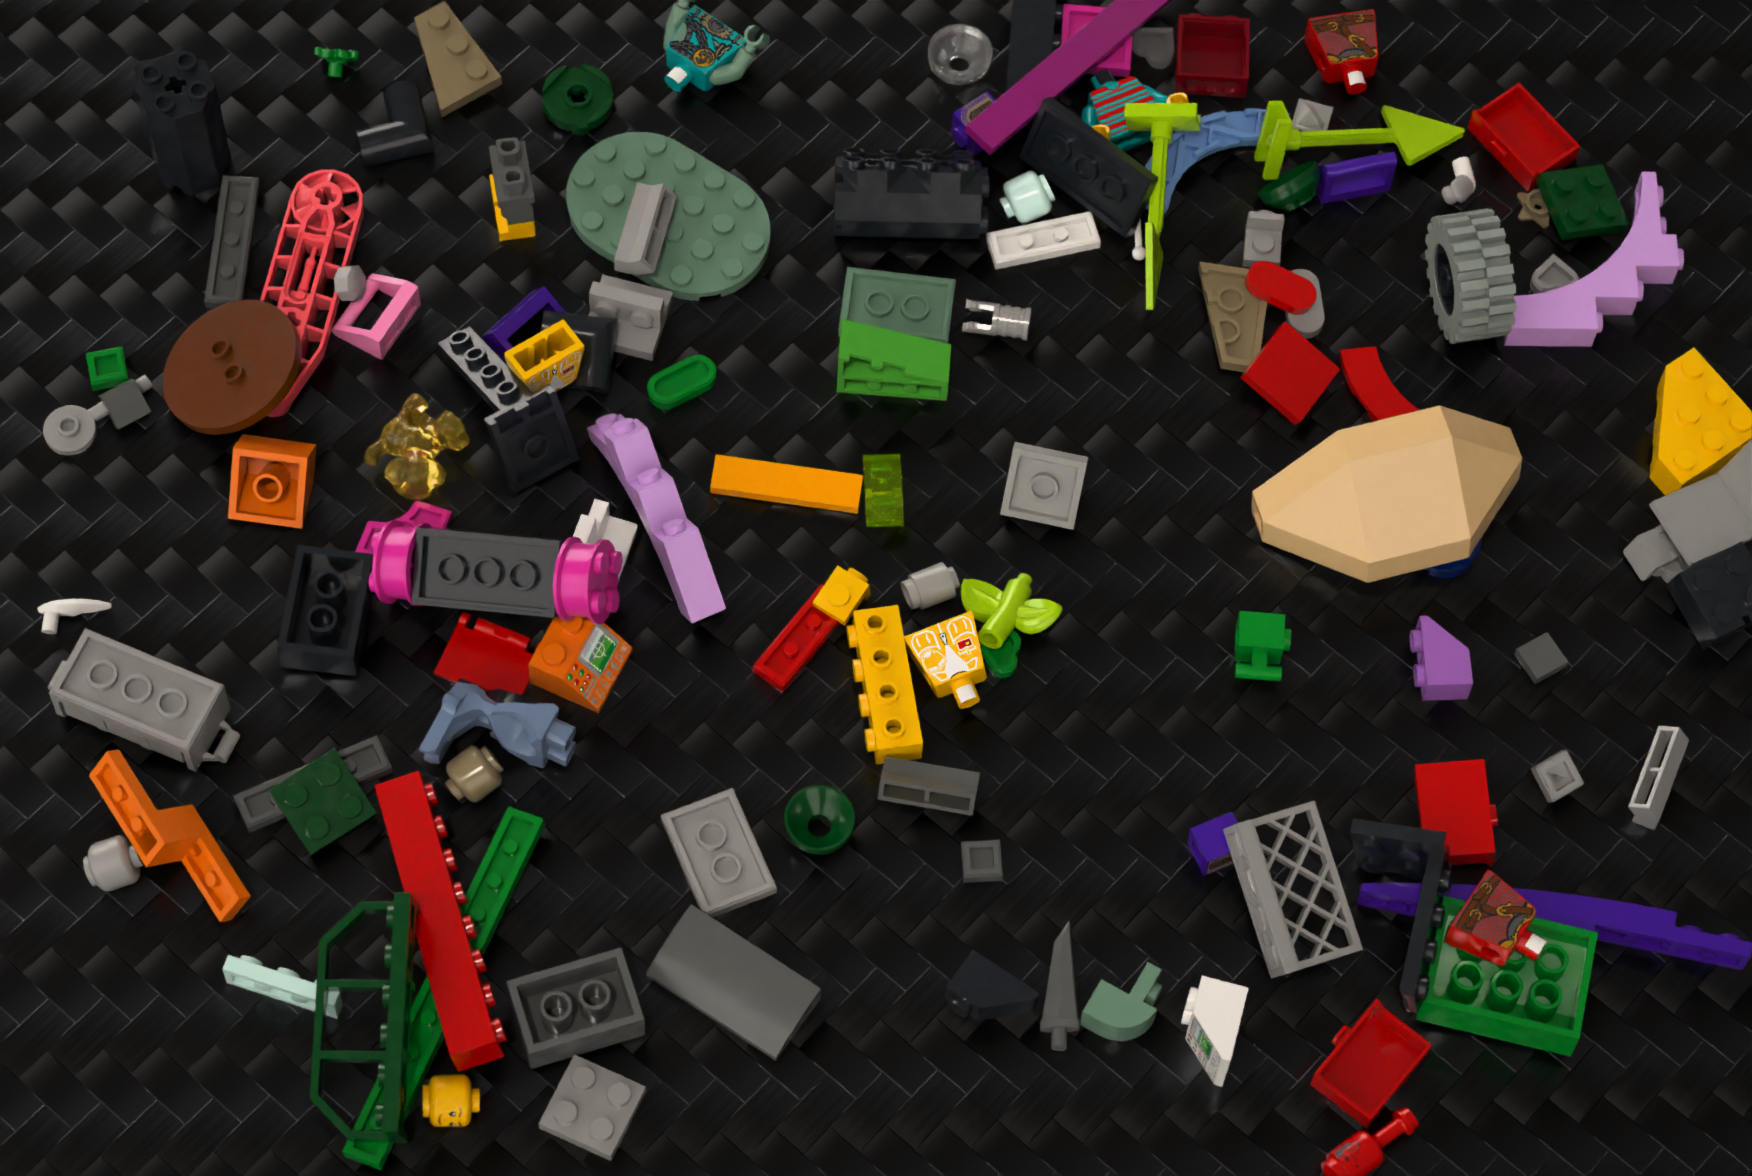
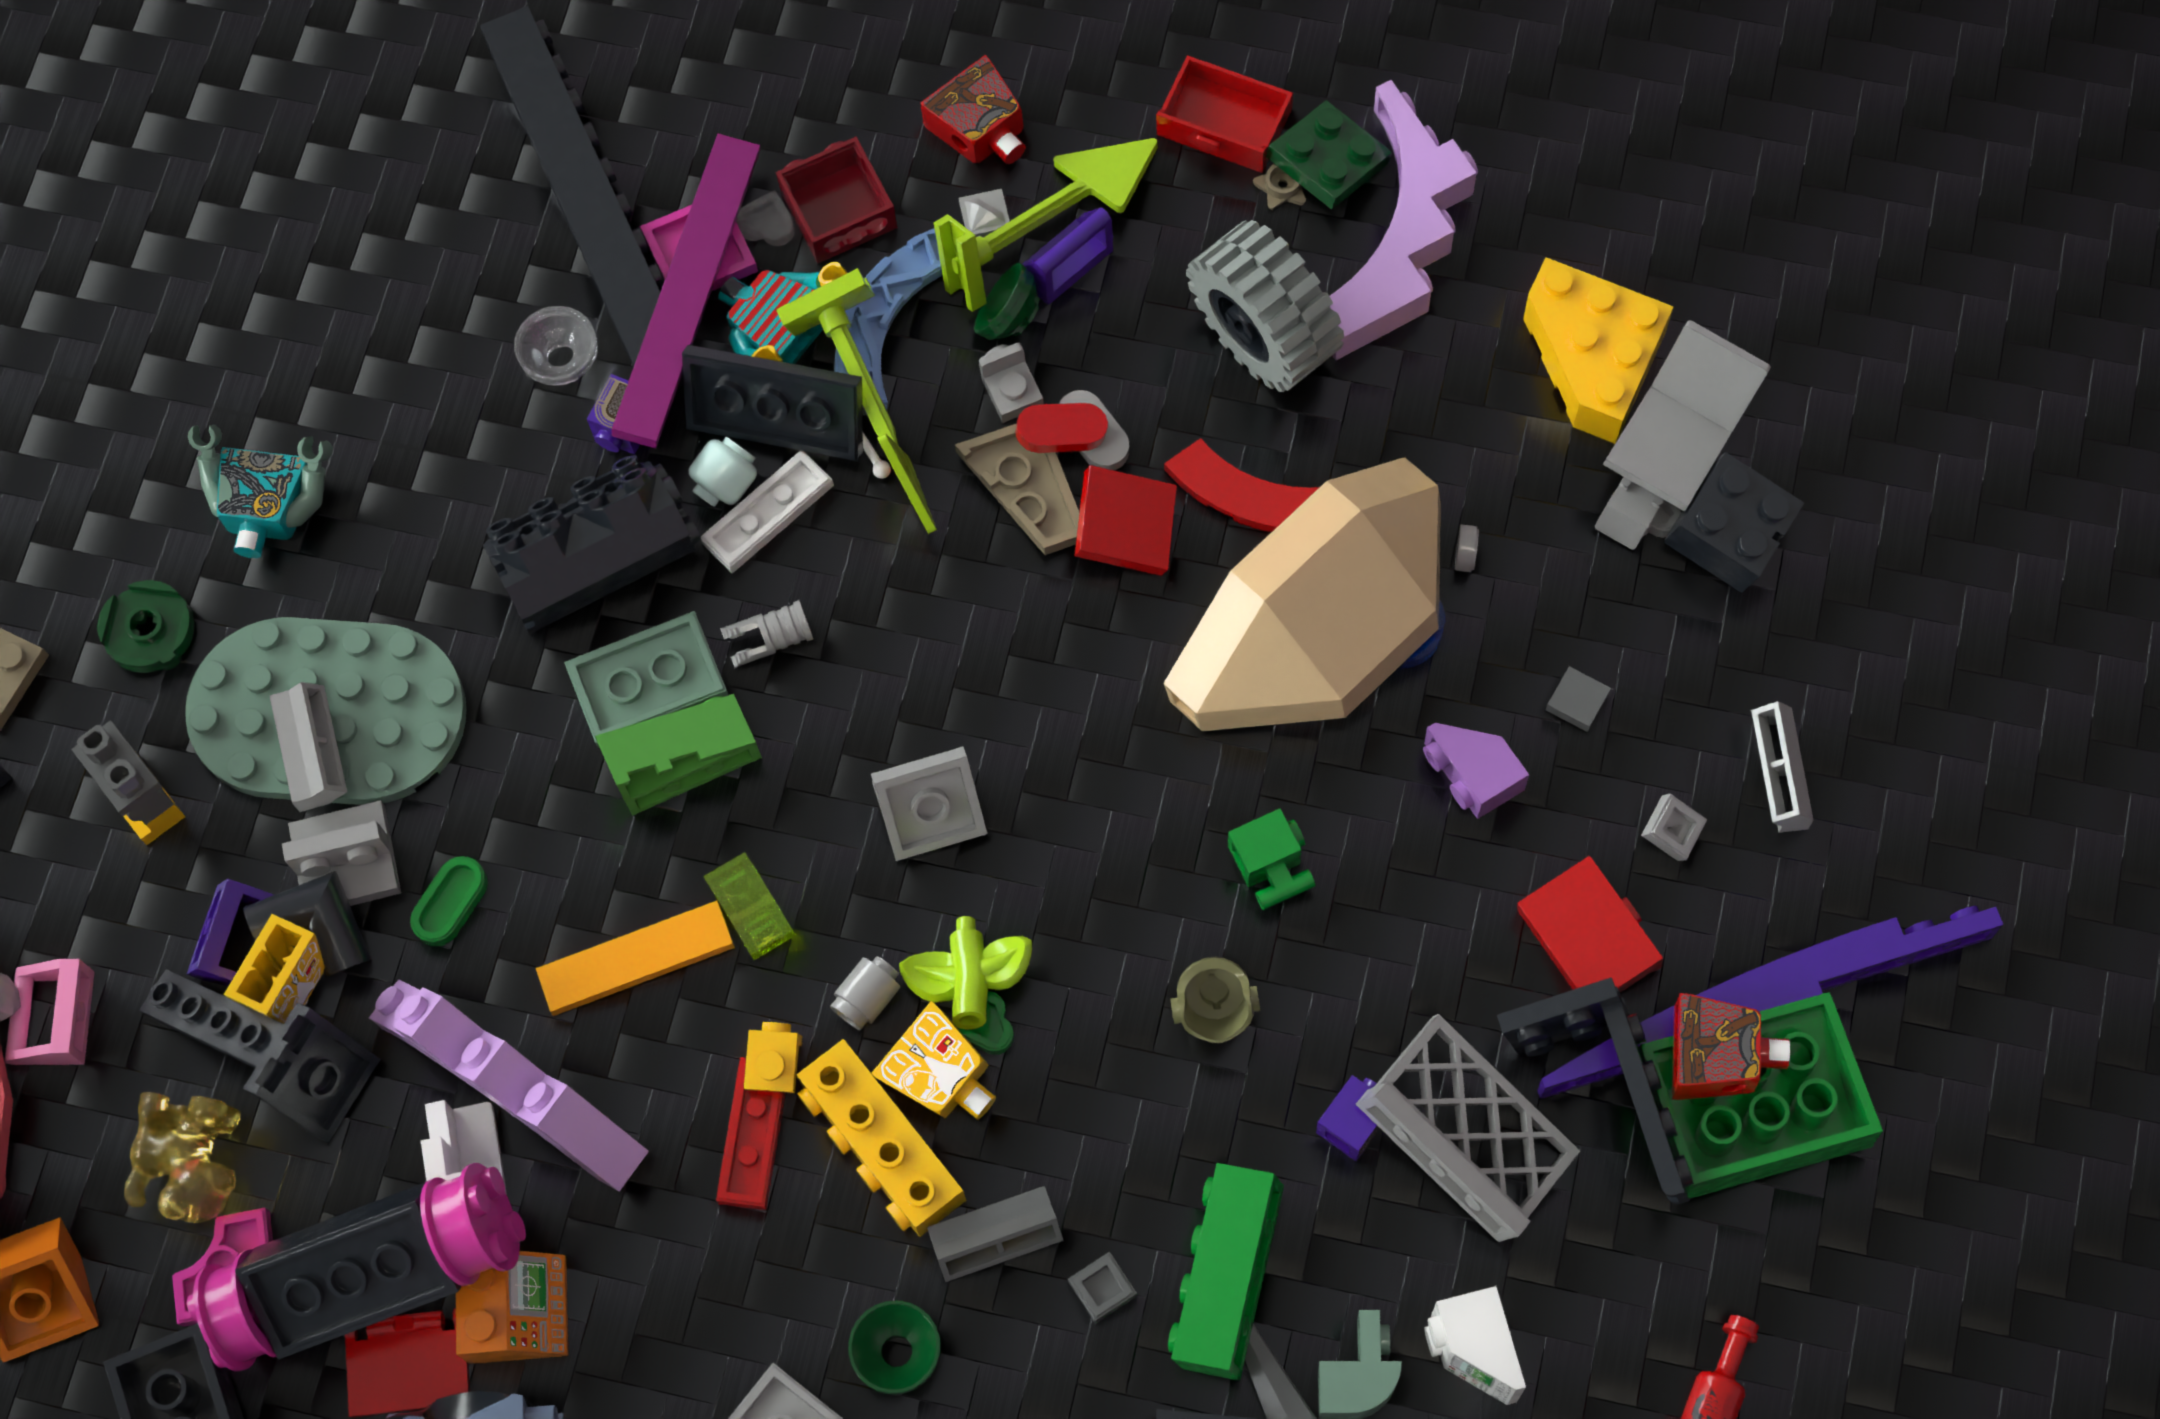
camera: 20 degrees left, 5 degrees up
red container [1310,998,1432,1128] -> none
light grey arm [1442,157,1476,205] -> none
light grey tile [1530,254,1579,294] -> none
none -> green brick [1168,1163,1284,1381]
none -> olive cap [1171,957,1261,1043]
none -> light grey tile [1455,524,1479,572]

